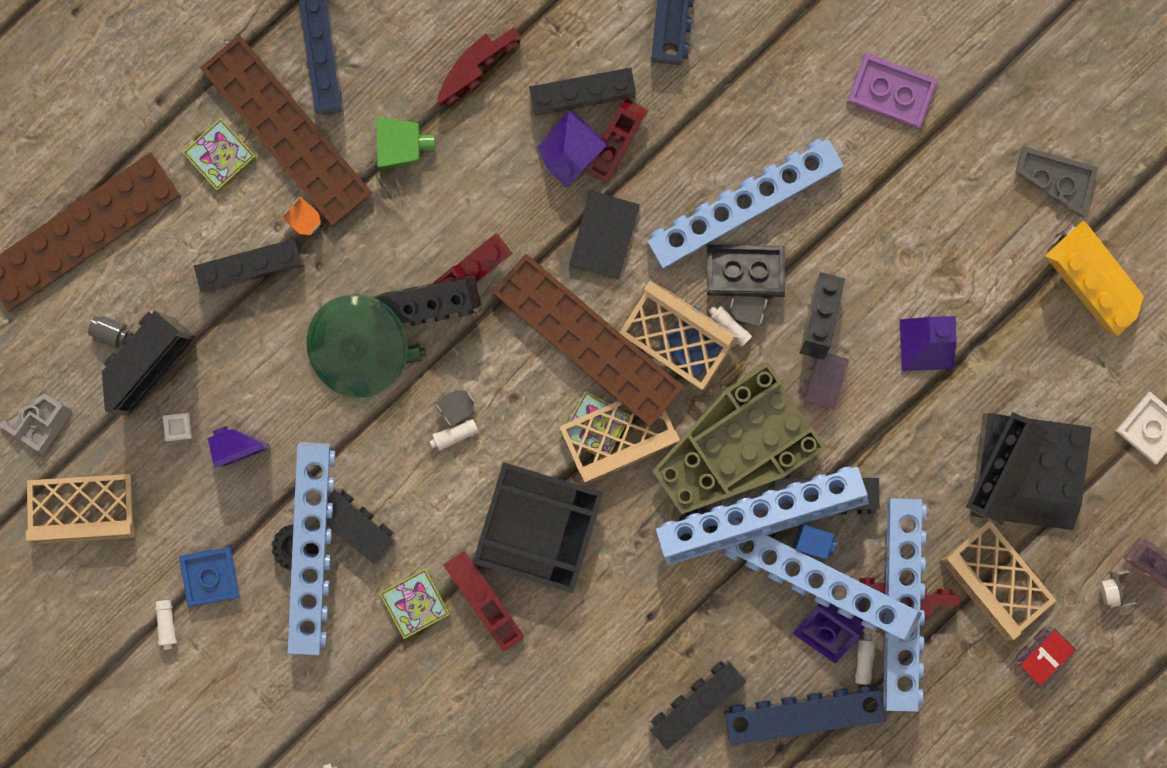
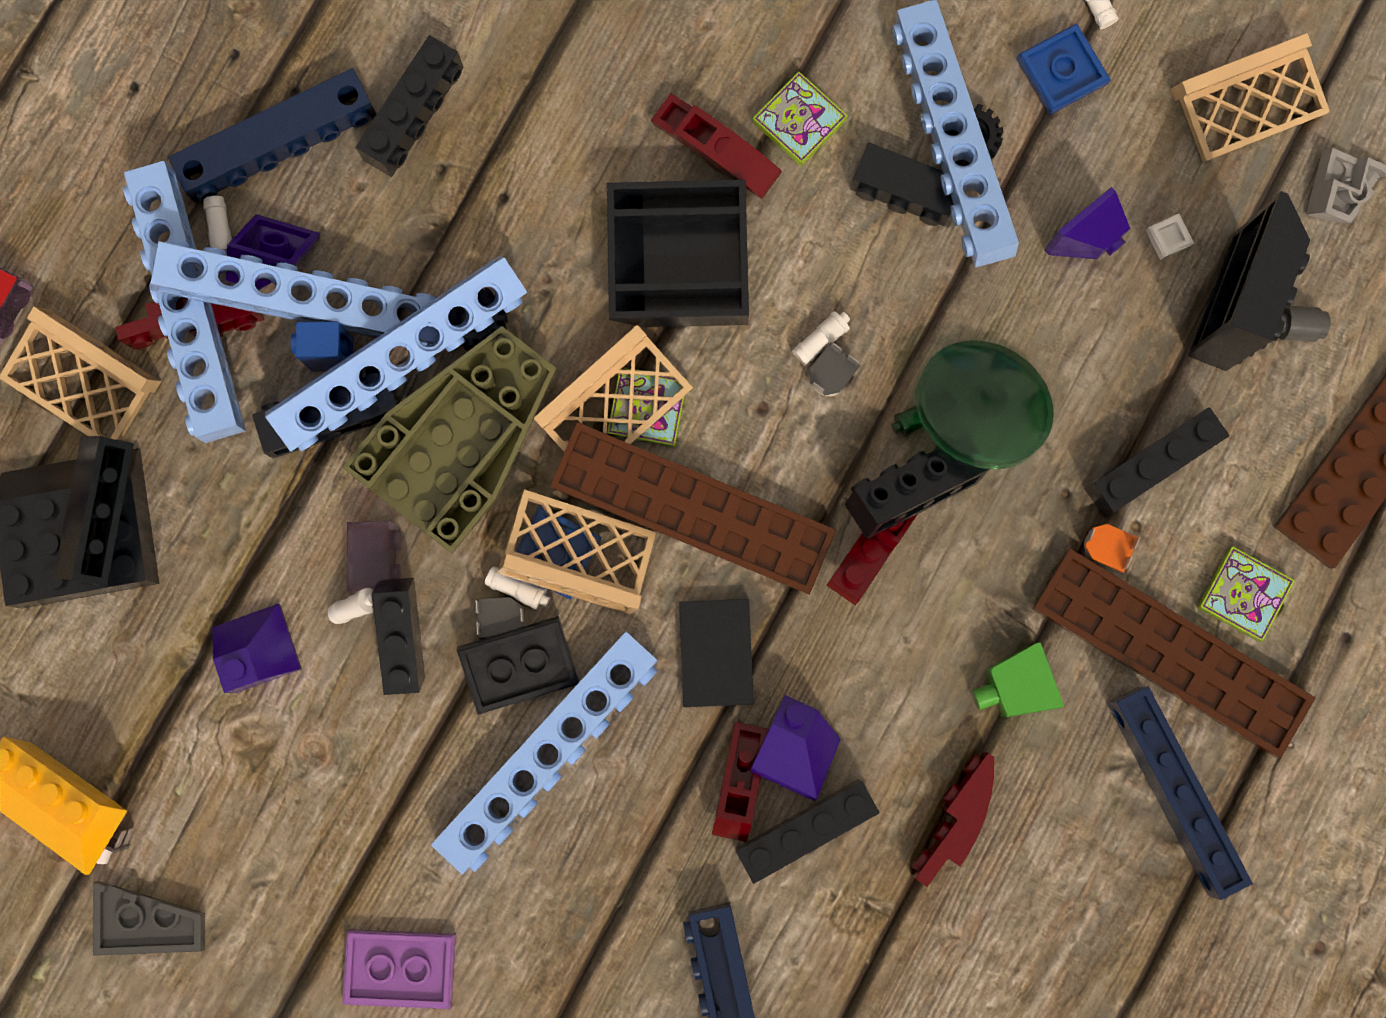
camera: 165 degrees right, 5 degrees down
none -> white piece [328,588,374,624]

